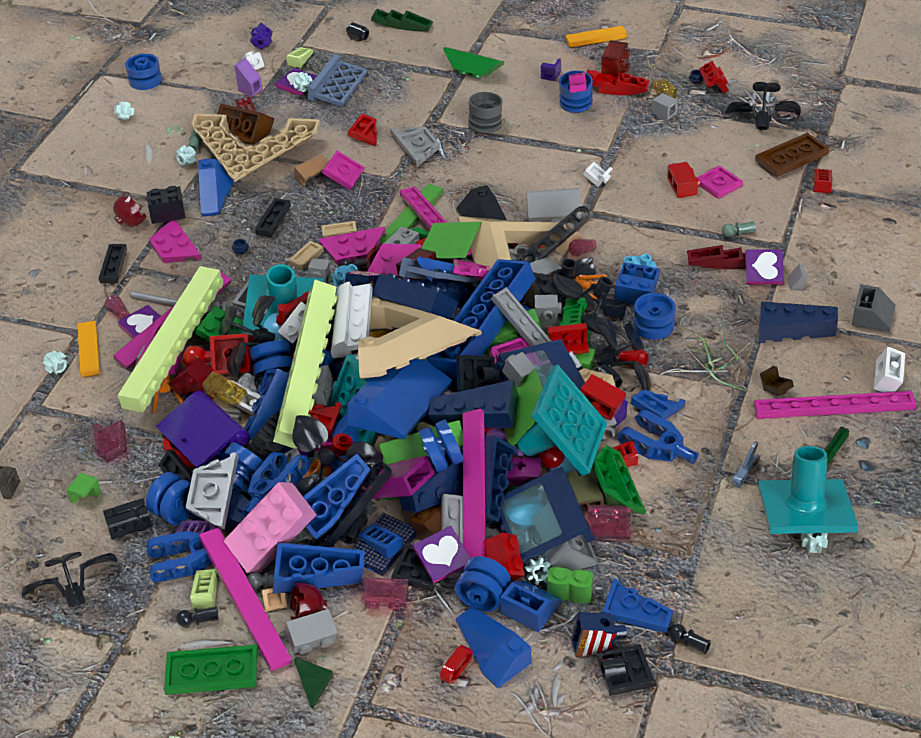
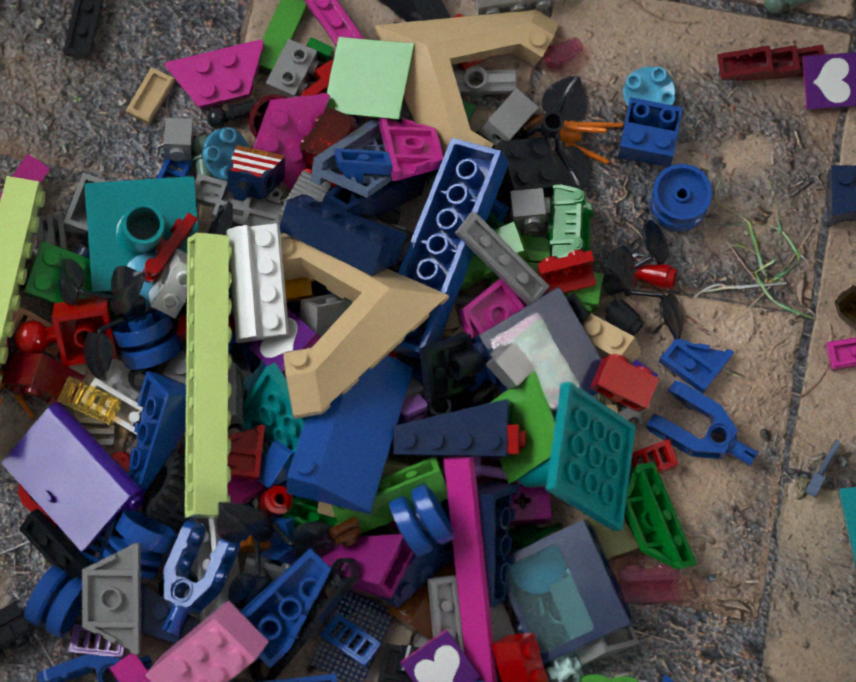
camera: 10 degrees left, 30 degrees up
dark blue plate [232,239,249,254] -> none
tan tile [321,221,357,238] -> none
black beam [515,206,590,261] -> none
black plant [554,273,627,335] -> none
none -> reddish brown plate [329,516,362,547]
none -> red plate [507,424,527,454]

